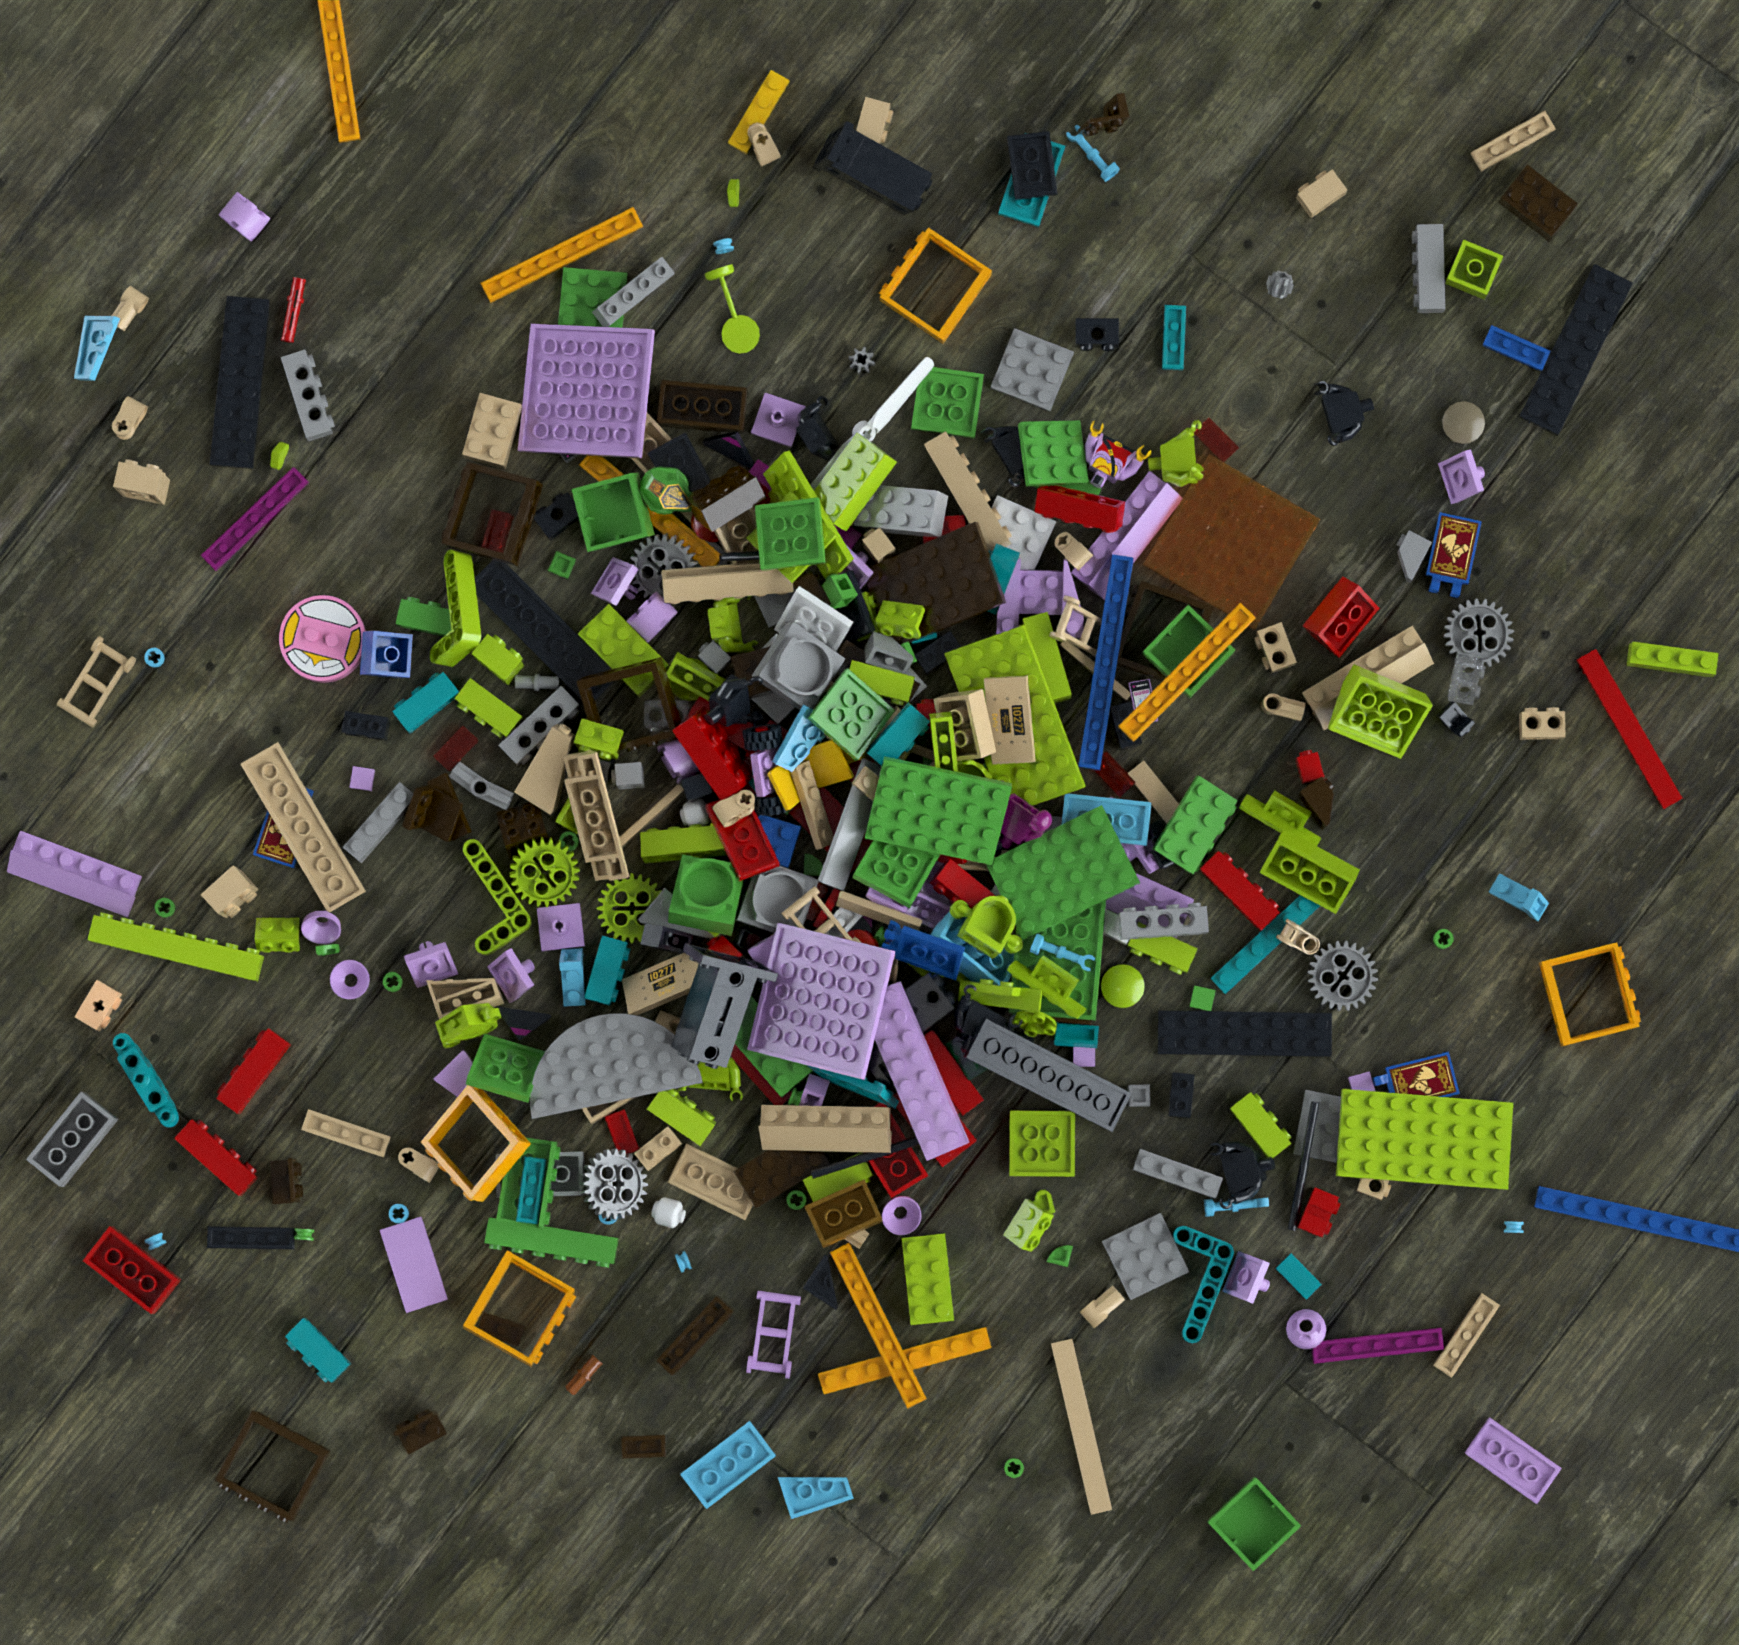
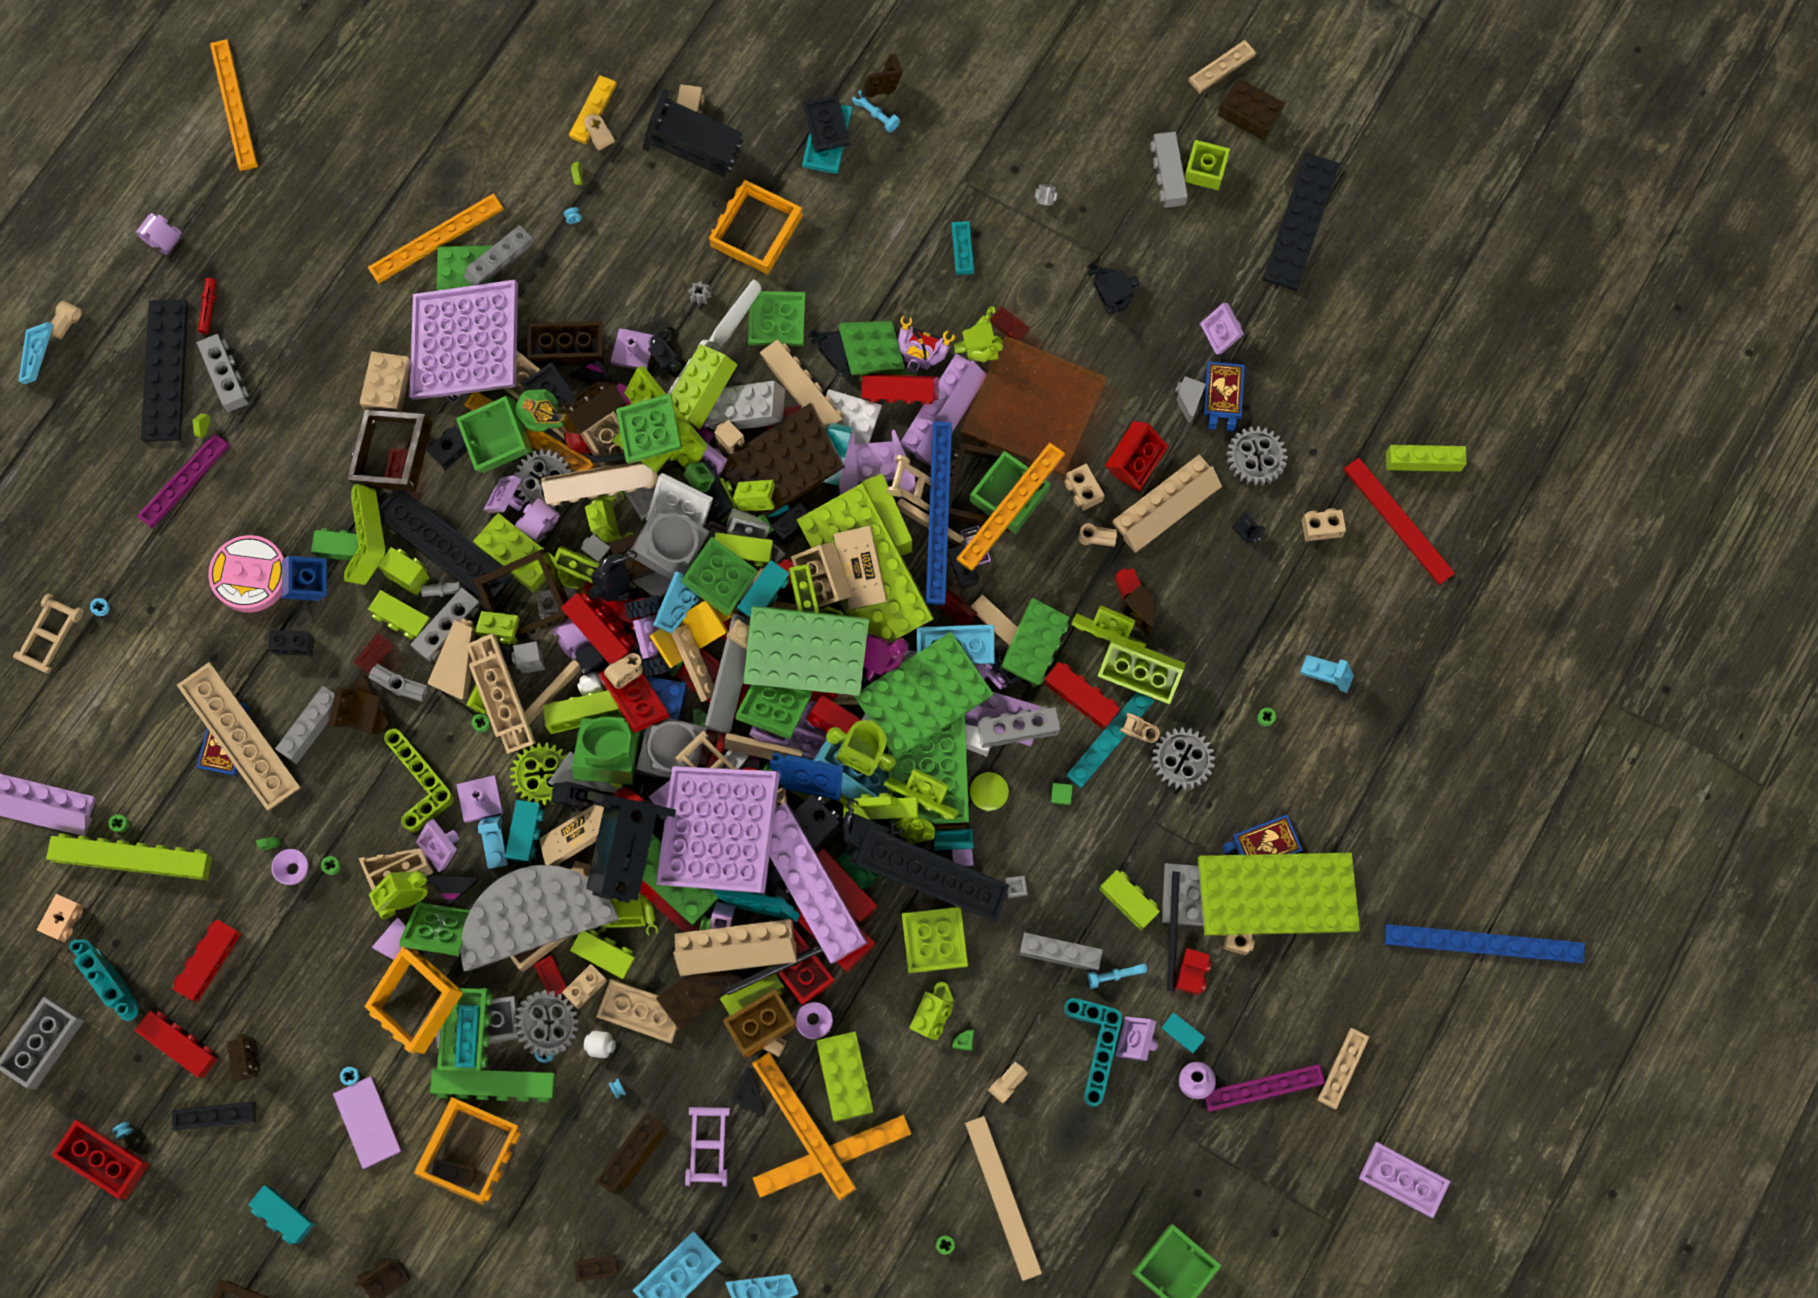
camera: 15 degrees left, 10 degrees down
tan piece [112,396,148,440] -> none
tan brick [113,460,170,505] -> none
tan brick [201,866,259,918] -> none
lime bracket [255,918,300,953] -> none
bright green bush [294,1228,314,1241] -> none
lavender piece [301,911,341,944] -> none
tan plate [301,1109,391,1157] -> none
lavender tile [350,766,375,791] -> none
teal brick [392,672,459,734] -> none
tan piece [398,1148,439,1183] -> none
lavender tile [404,941,458,988] -> none
dark brown bracket [496,802,549,860] -> none
lime gear [509,837,580,907] -> none
bright green tile [548,551,576,580] -> none
dark orange axle [565,1355,603,1395] -> none
lime piece [704,264,760,354] -> none
bright green bush [787,1190,806,1210] -> none
light grey plate [990,328,1074,412] -> none
medium azure piece [1030,934,1095,971] -> none
tan piece [1055,532,1094,571] -> none
black brick [1075,318,1119,351] -> none
light grey plate [1102,1213,1189,1300] -> none
lime brick [1127,922,1198,975] -> none
black plate [1158,1011,1332,1057] -> none
black brick [1168,1072,1195,1119] -> none
black torso [1209,1141,1275,1209] -> none
tan brick [1296,169,1347,218] -> none
lime slope [1328,664,1433,759] -> none
lavender tile [1348,1071,1376,1092] -> none
dark tan dish [1442,401,1485,444] -> none
clear brick [1448,653,1485,705] -> none
blue plate [1482,325,1551,372] -> none
medium azure bush [1504,1221,1524,1233] -> none
light orange window [1539,943,1641,1047] -> none

